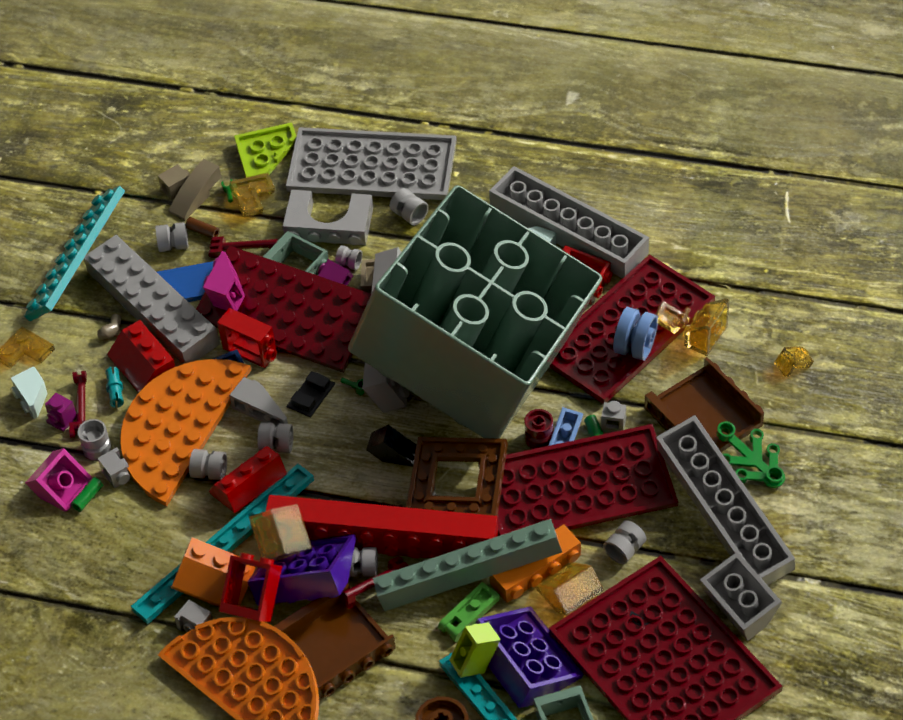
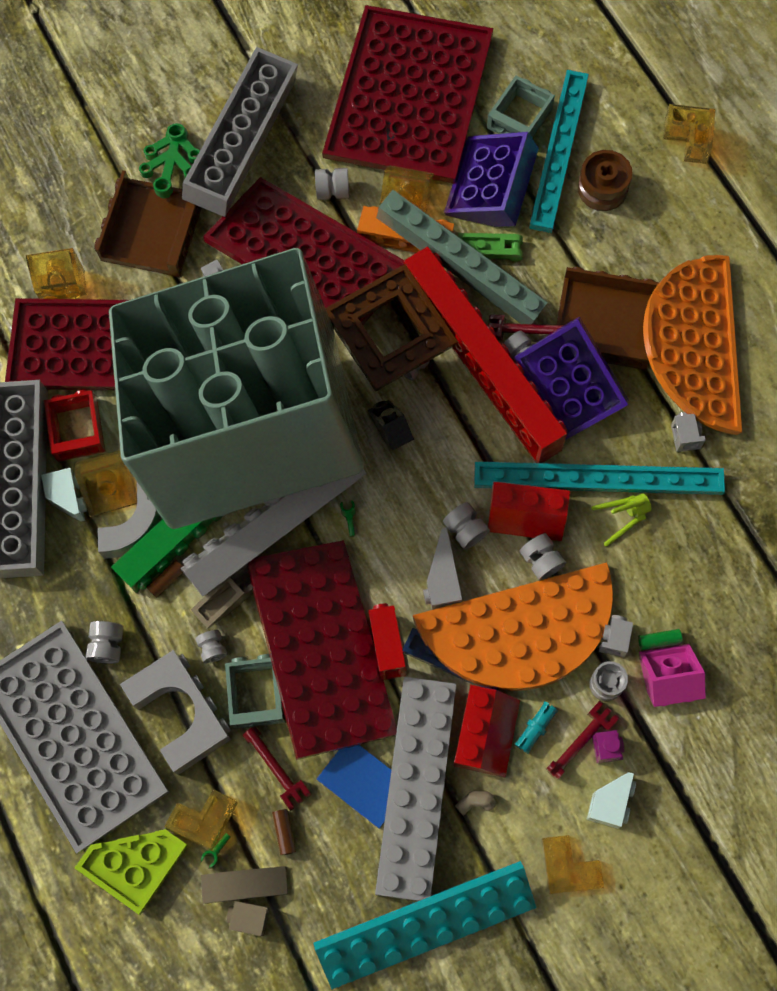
camera: 130 degrees left, 20 degrees up
light grey wheel [156,222,188,252] -> none
orange slope [171,537,255,607] -> none
dark pink slope [203,251,245,311] -> none
red window [219,552,282,622] -> none
clear yellow slope [249,504,312,561] -> none
black piece [286,371,336,418] -> none
magenta brick [318,259,353,286] -> none
lime brick [449,622,501,677] -> none
medium blue wheel [613,307,658,361] -> none
clear yellow bracket [655,301,691,334] -> none
light grey slope [700,551,782,641] -> none
clear yellow bracket [774,346,814,377] -> none
none -> lime plant [591,493,651,547]

